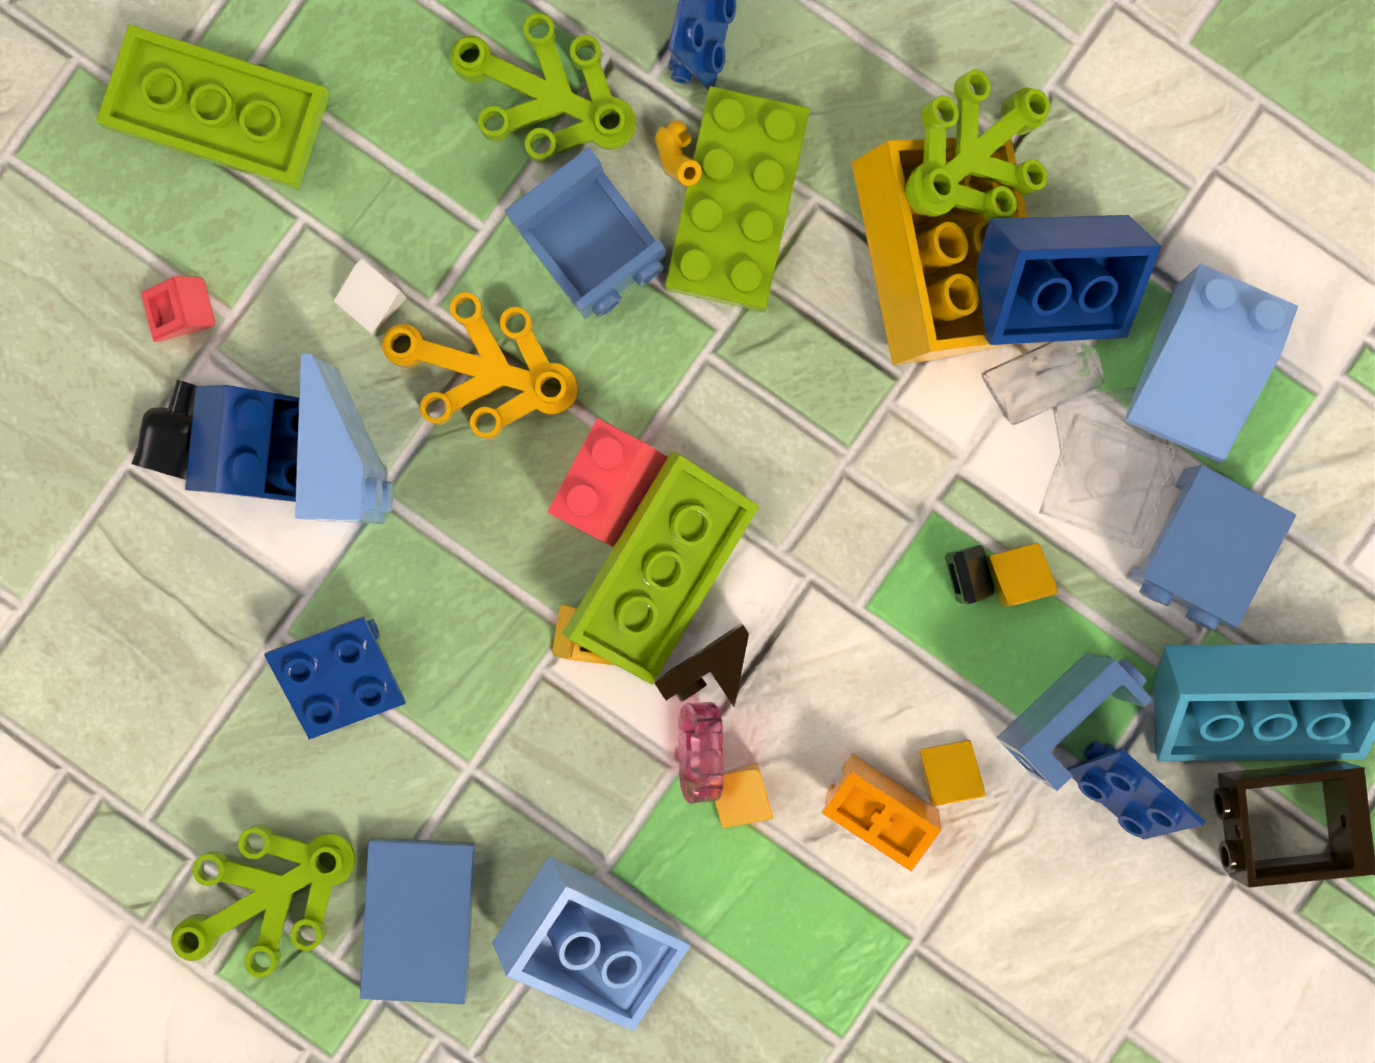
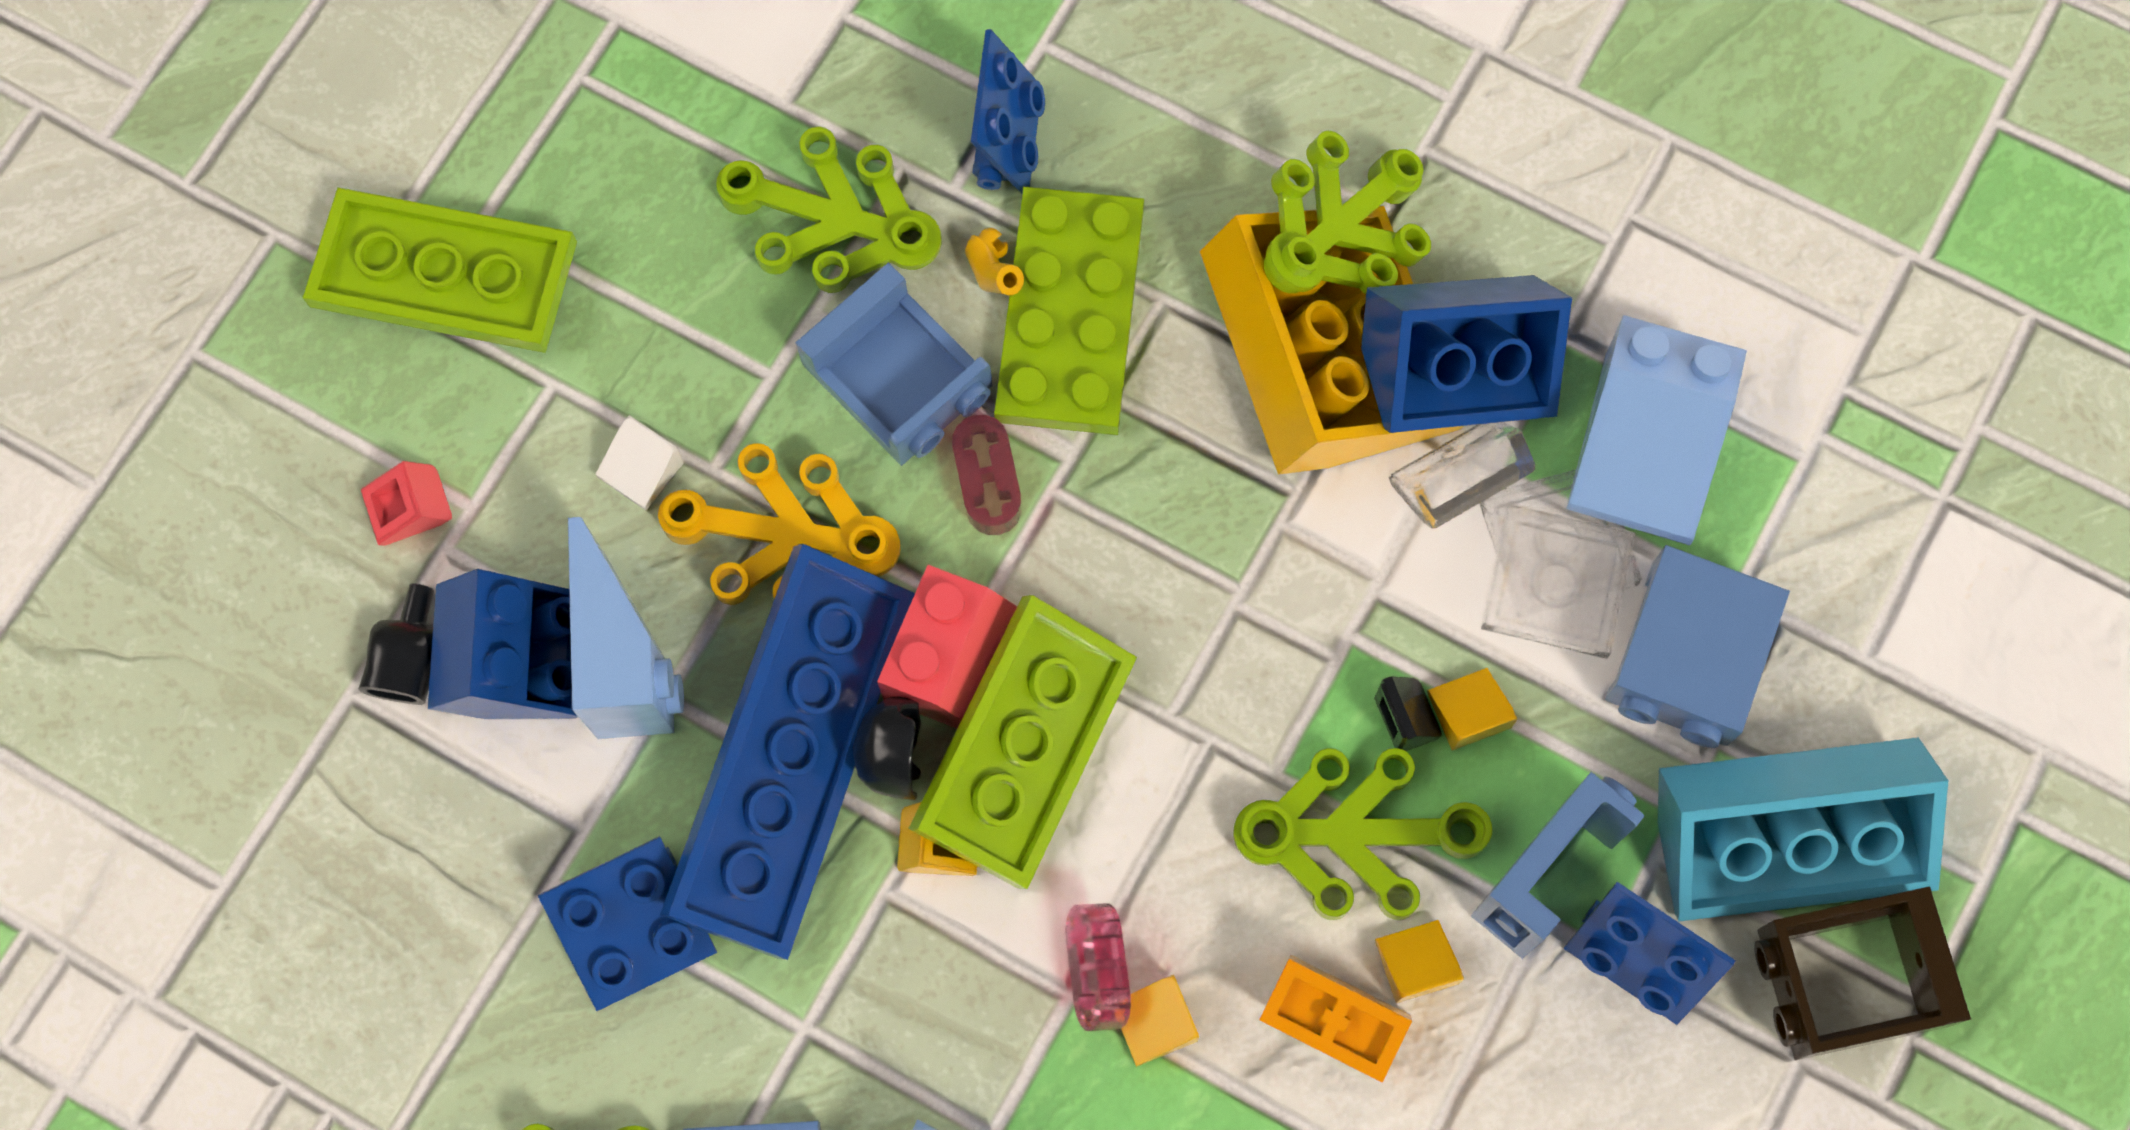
camera: 10 degrees left, 15 degrees down
dark brown slope [654,623,749,707] -> none
none -> blue plate [660,544,915,960]
none -> black hair [853,697,921,800]
none -> clear pink beam [952,415,1022,535]
none -> lime plant [1233,748,1492,920]

